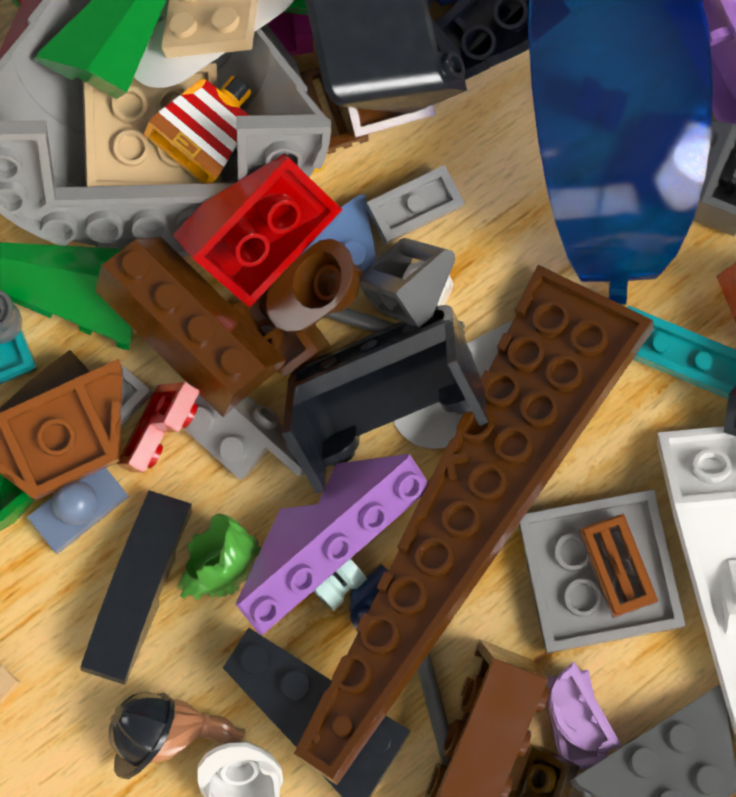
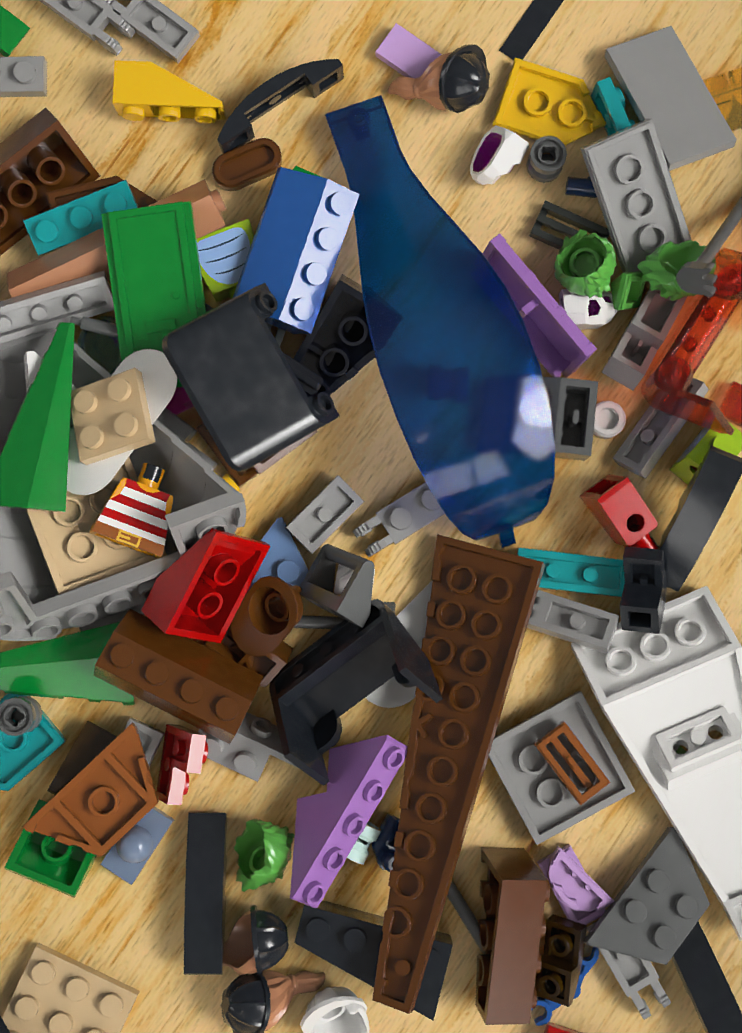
camera: 20 degrees left, 10 degrees up
none -> piece [223,905,289,975]
none -> light grey hinge [353,475,458,557]
none -> light grey hinge [527,590,619,654]

